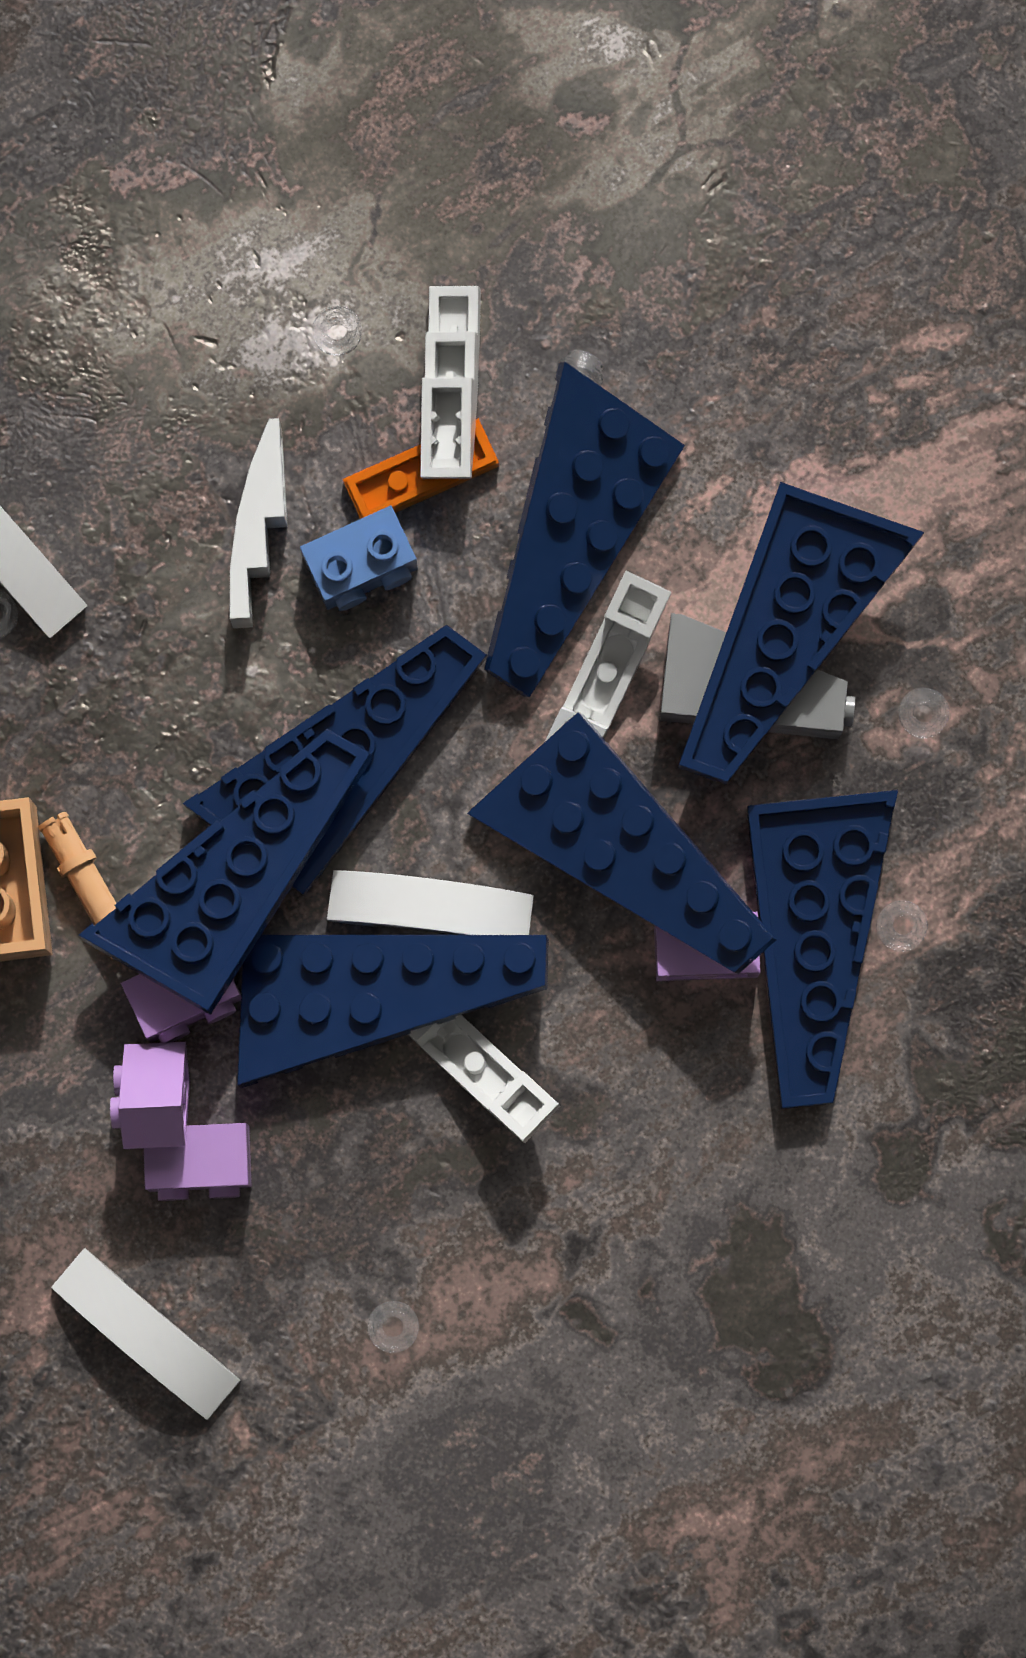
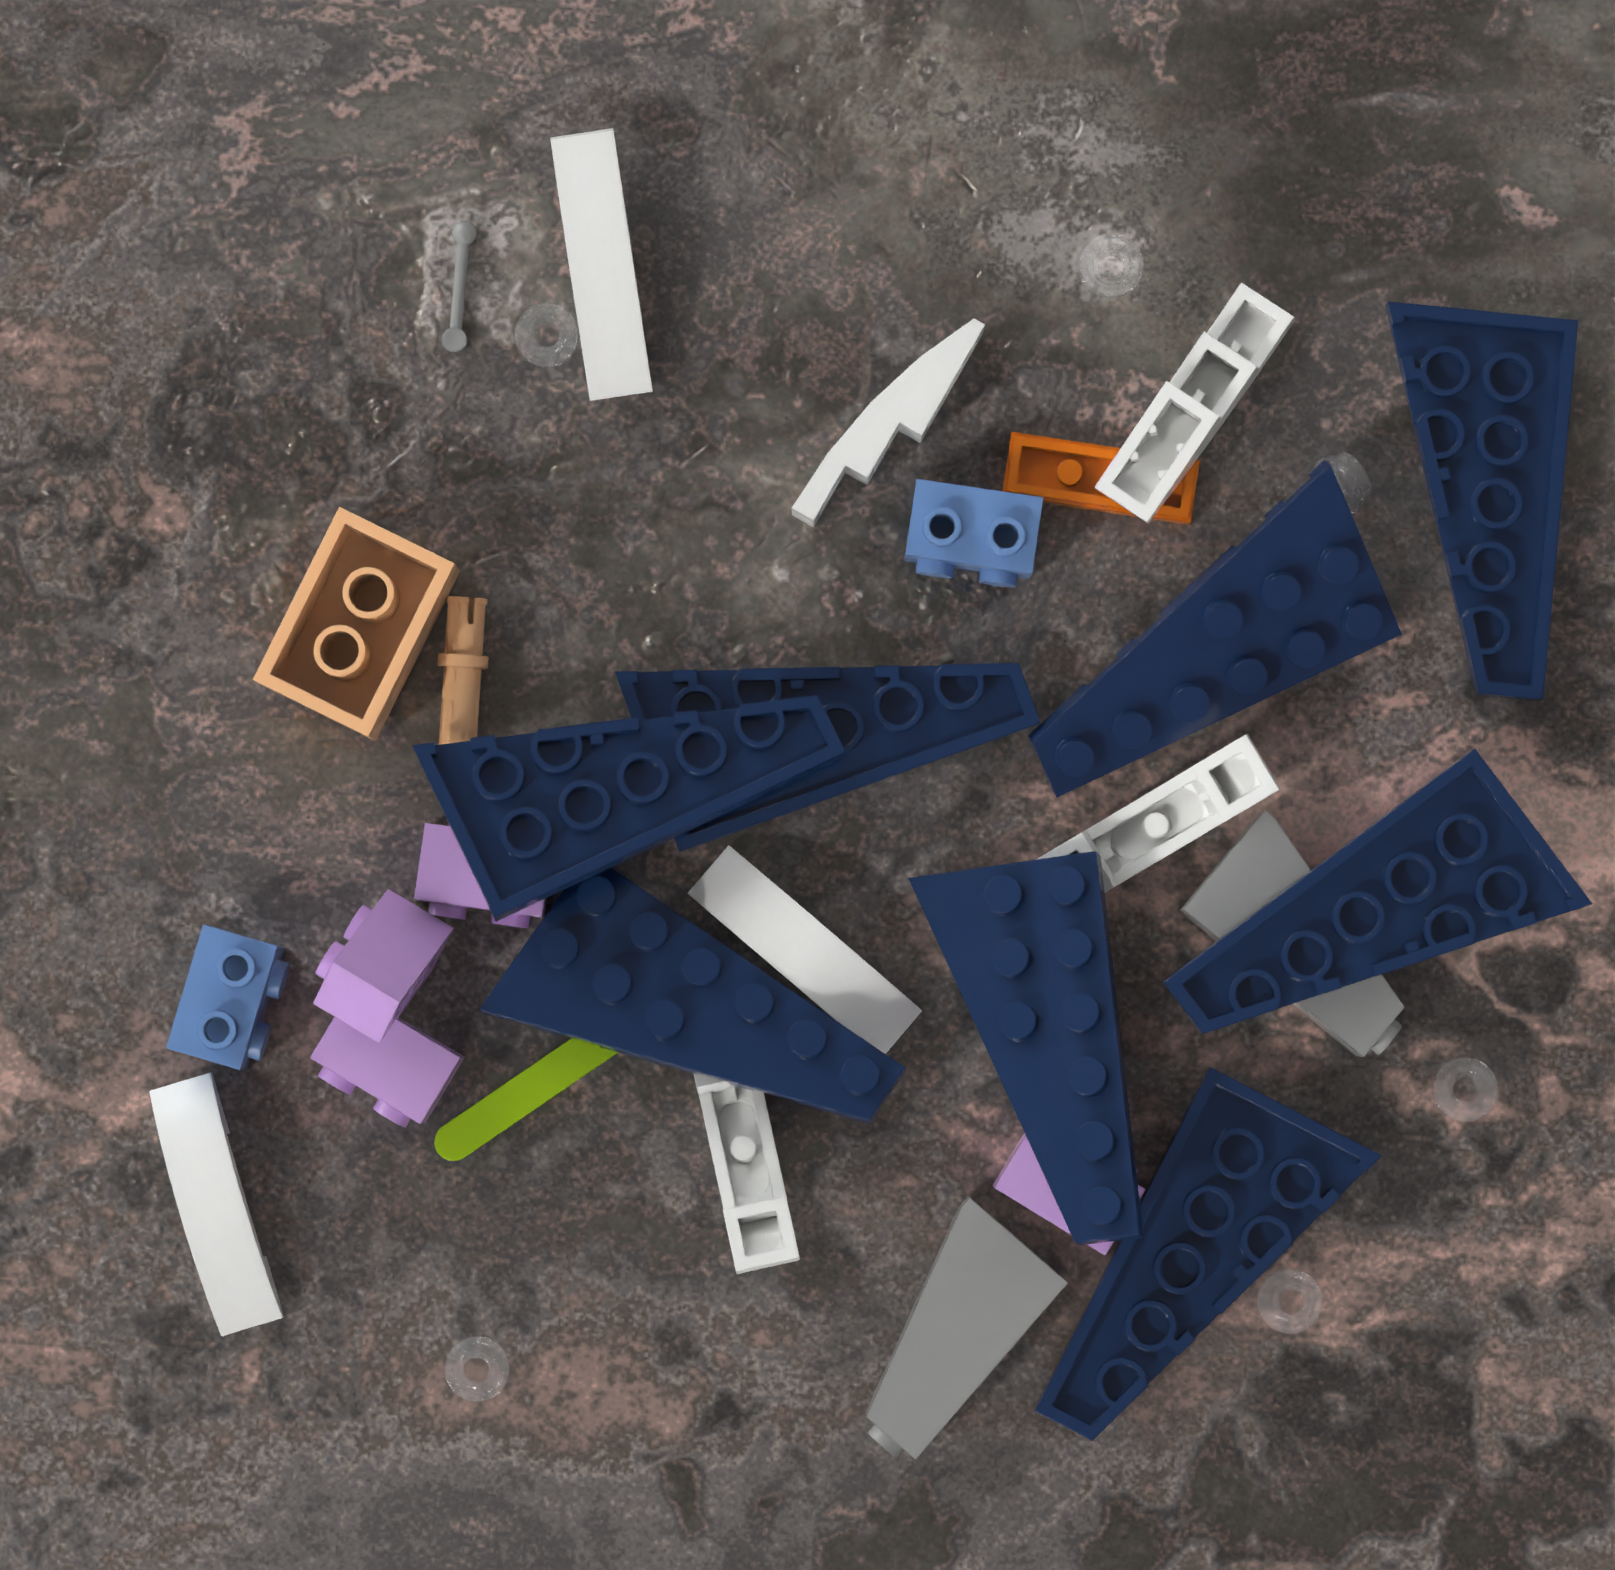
camera: 35 degrees right, 5 degrees up
none -> medium blue brick [166,925,290,1070]
none -> lime piece [434,1038,618,1161]
none -> light grey slope [866,1196,1068,1460]
none -> dark blue wing [1385,301,1578,701]

